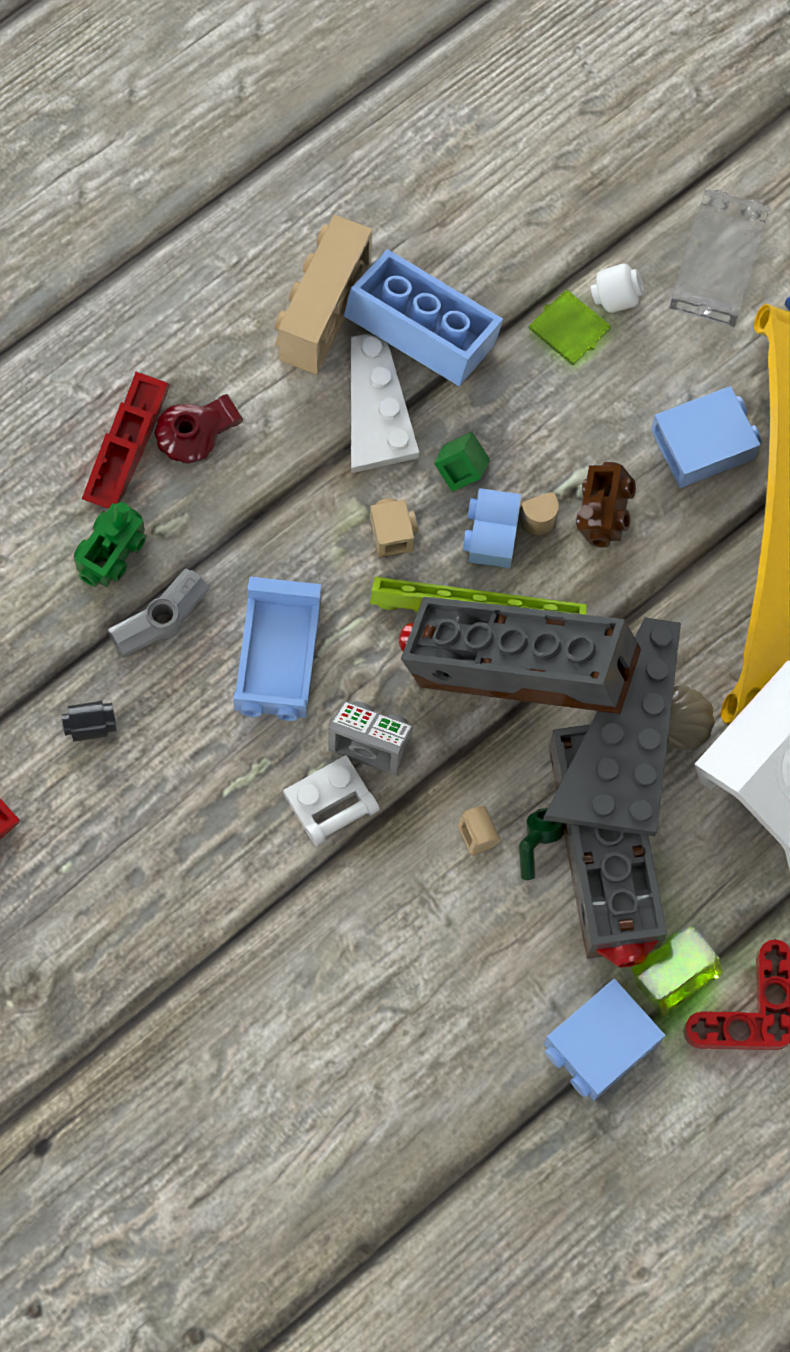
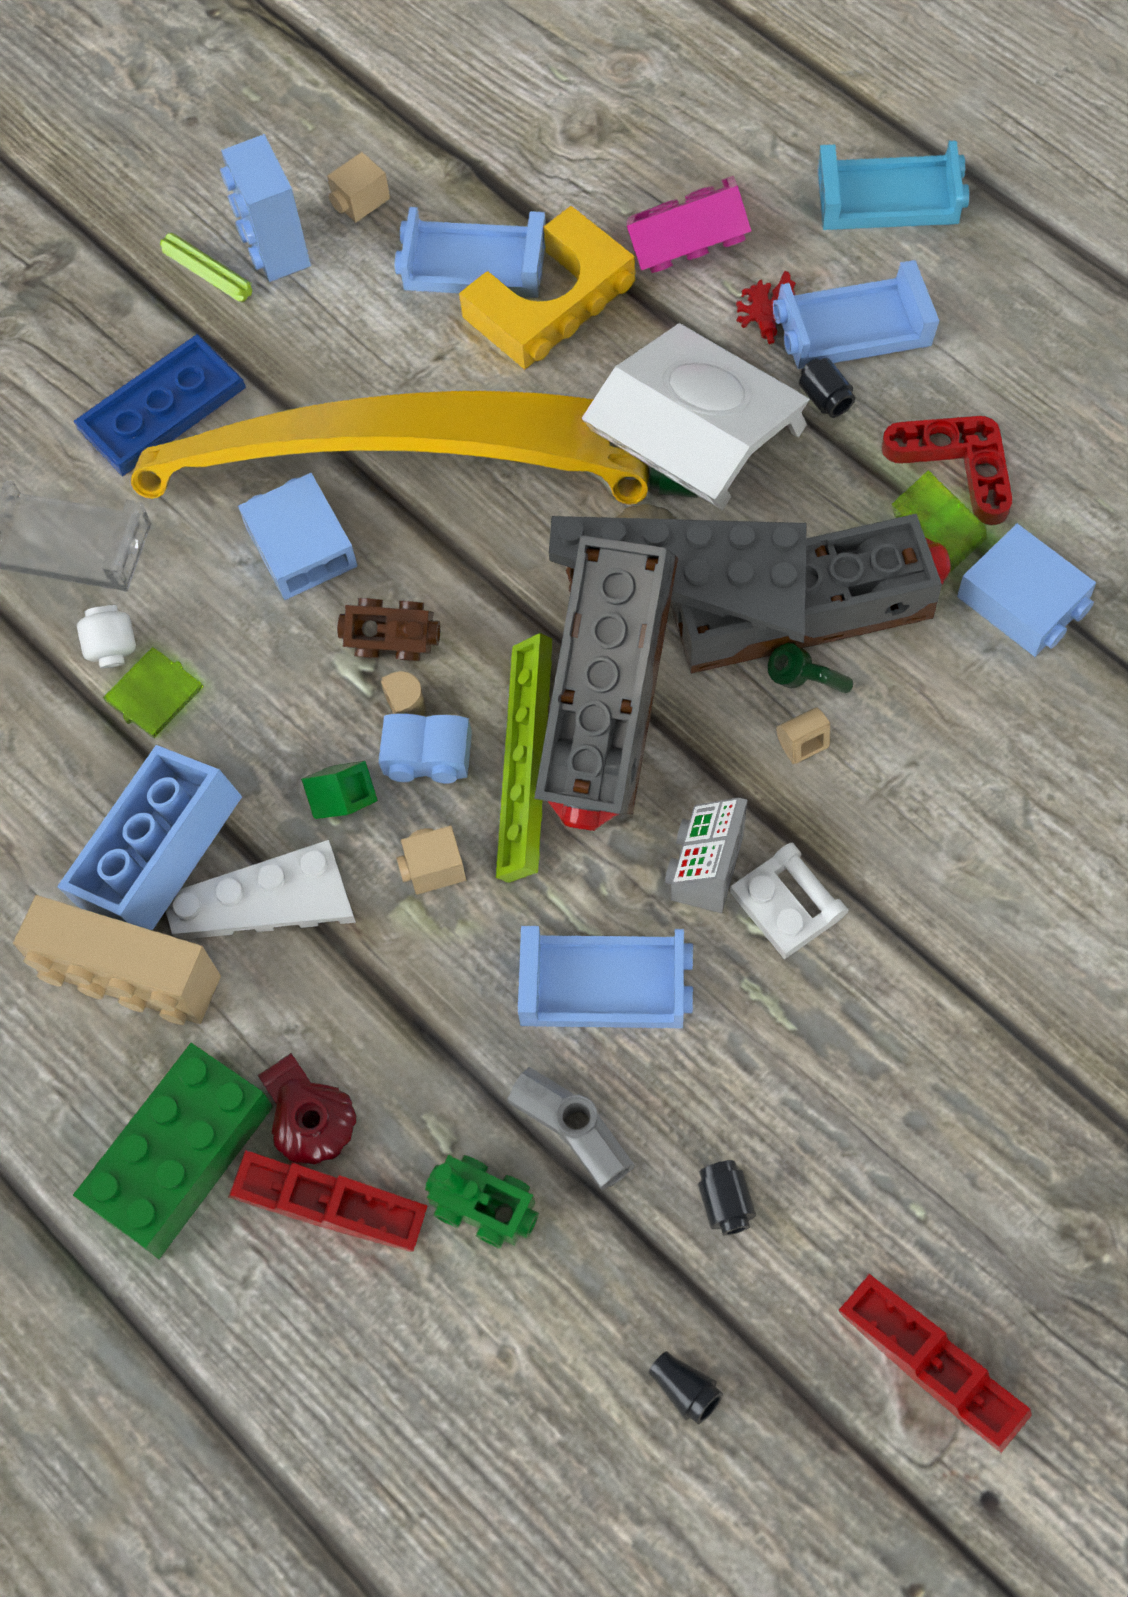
camera: 85 degrees left, 5 degrees down
none -> green brick [73,1043,273,1259]

